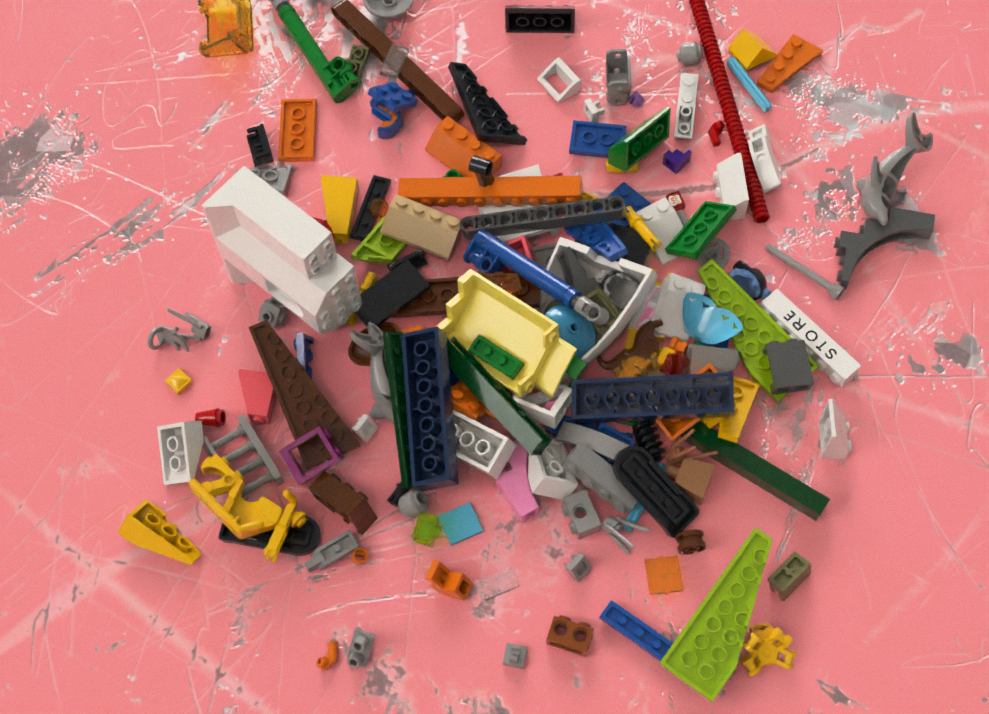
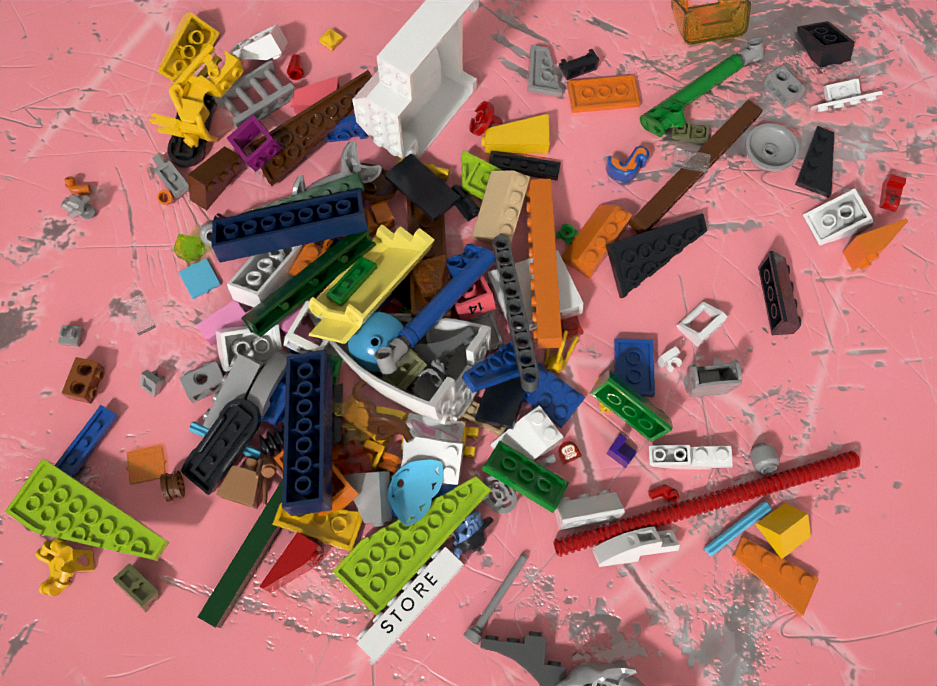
camera: 80 degrees right, 5 degrees up
light grey piece [147,325,189,352] -> none
light grey plant [167,308,211,342] -> none
white tile [351,414,378,442] -> none
blue plate [368,82,418,113] -> none
clear orange tile [369,198,389,218] -> none
orange brick [425,560,473,601] -> none
black piece [468,155,494,187] -> none
green tile [565,355,588,380] -> none
light grey plant [601,515,649,555] -> none
yellow pin [625,206,662,251] -> none
medium lavender hinge [629,91,645,107] -> none
dark grey panel [762,339,814,394] -> none
slope [818,399,852,459] -> none
none -> red slope [259,532,324,593]

